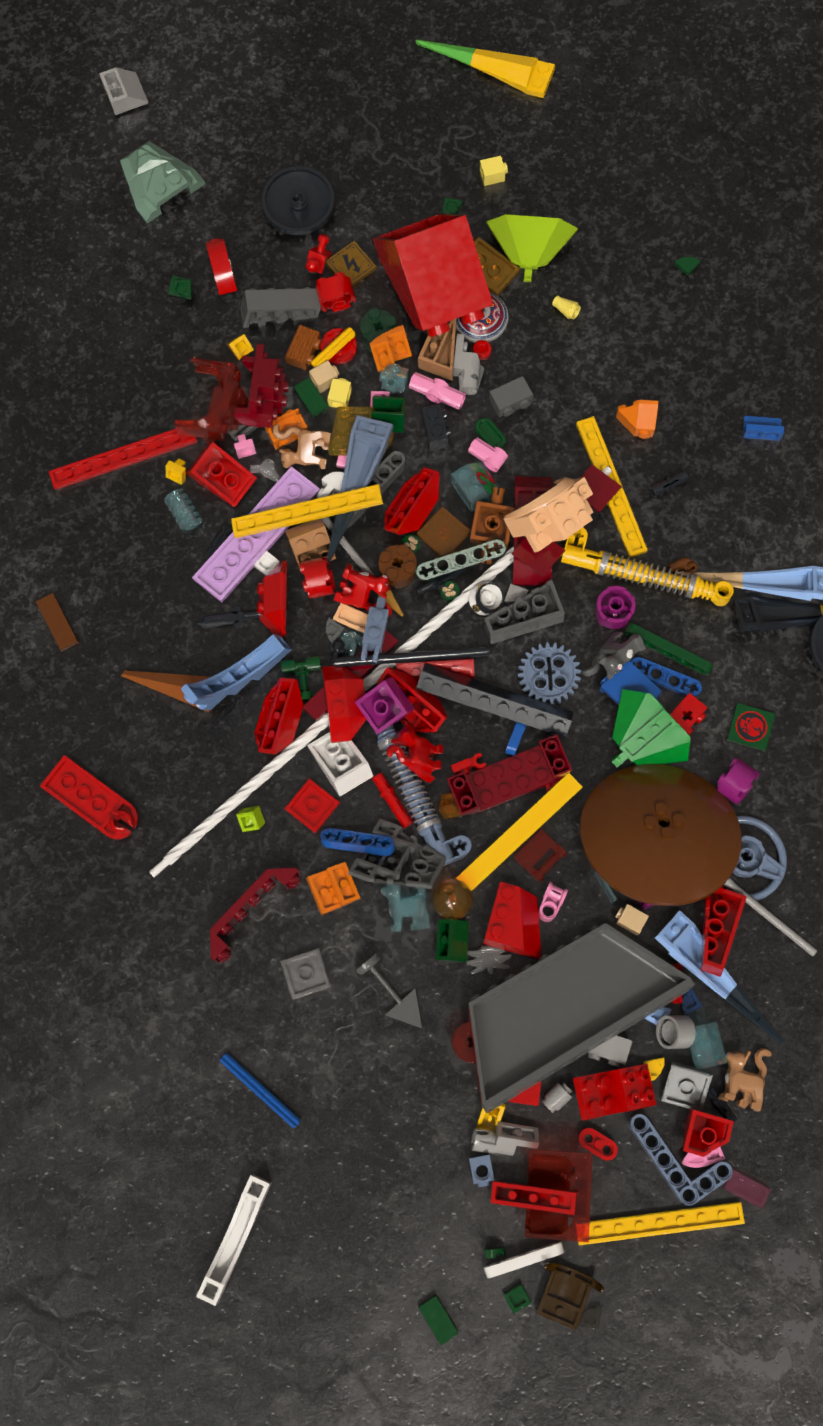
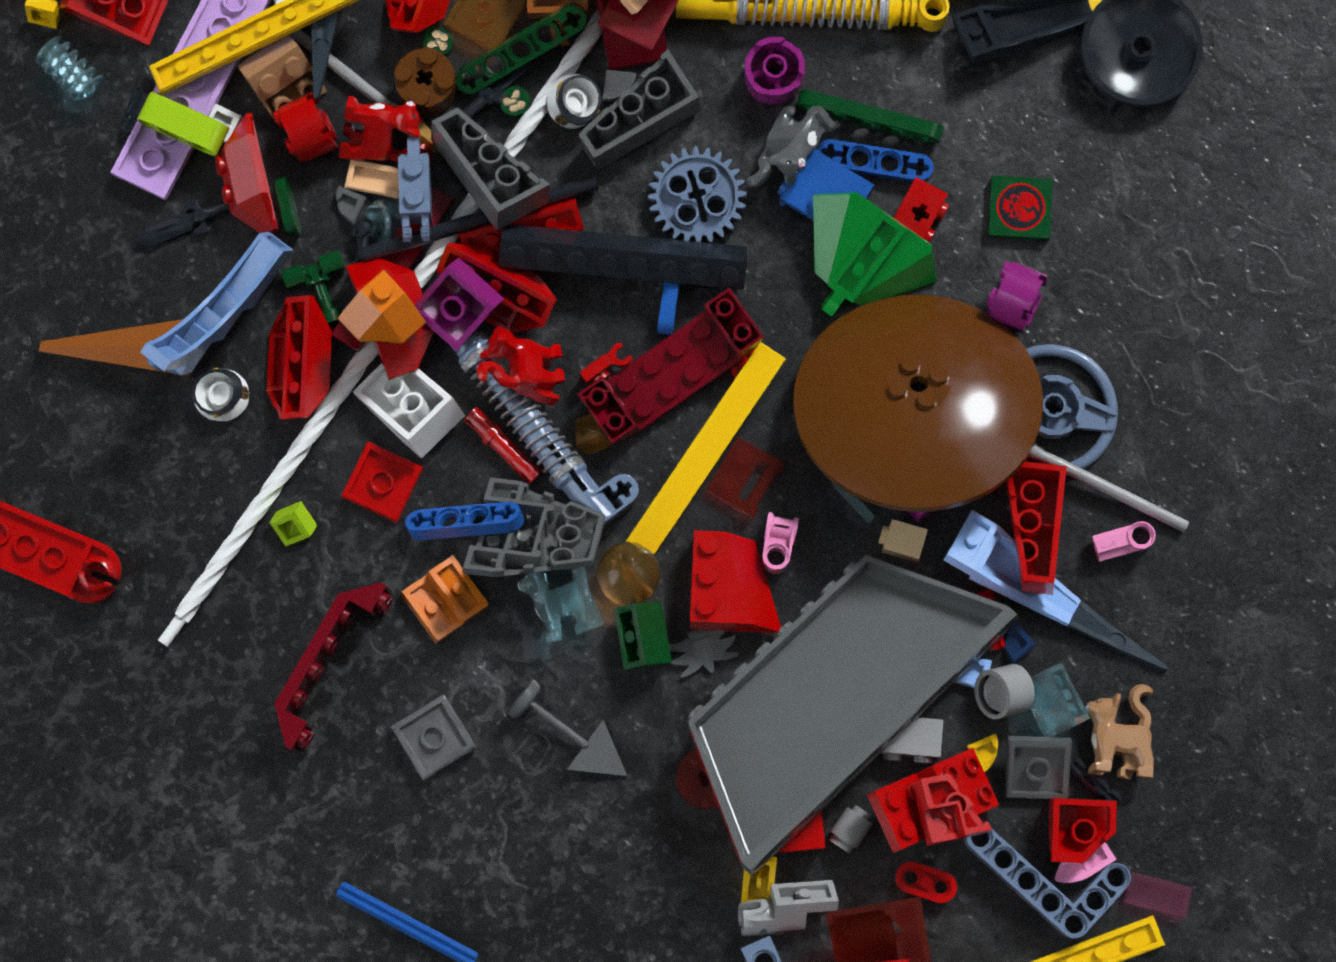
camera: 15 degrees left, 5 degrees up
none -> lime beam [137,92,230,156]
none -> white piece [193,368,249,421]
none -> dark green tile [274,176,301,237]
none -> orange slope [338,270,426,344]
none -> dark grey wedge [431,107,550,230]
none -> red slope [911,774,991,846]
none -> bright pink piece [1092,521,1156,562]

